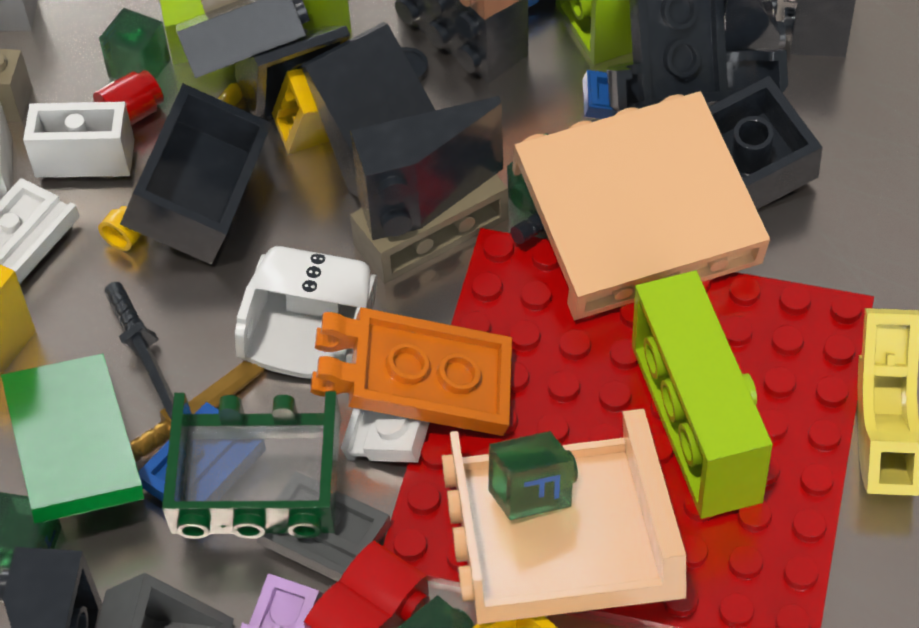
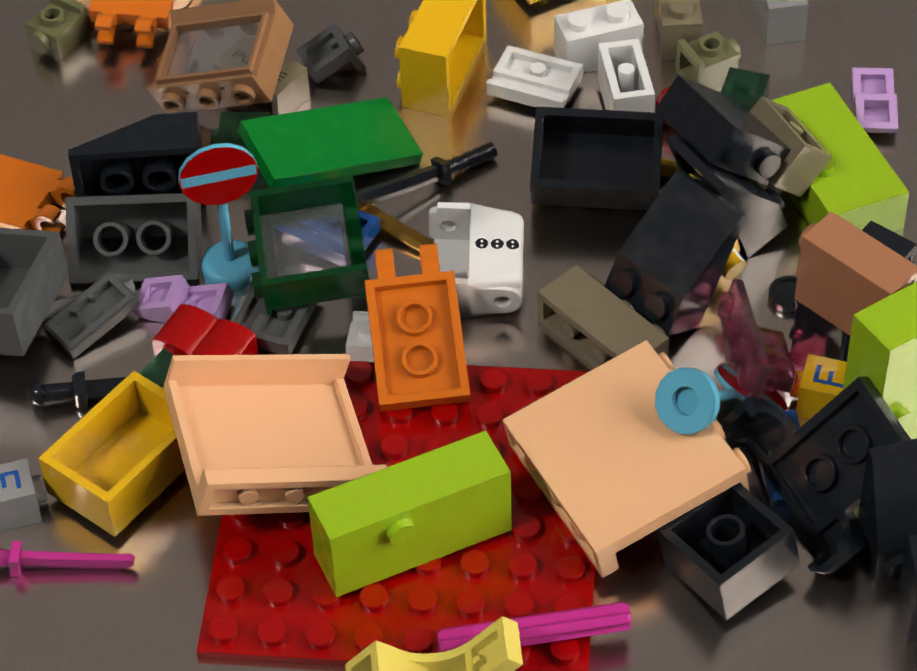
camera: 80 degrees right, 5 degrees down
black slope [350,96,503,240] -> none
clear green brick [488,431,578,520] -> none
none -> piece [178,143,259,291]
none -> dark pink axle [437,602,632,652]
none -> medium azure piece [655,363,788,434]
none -> olive brick [675,31,741,88]
none -> clear pink bracket [717,278,798,399]
none -> yellow brick [790,354,847,419]

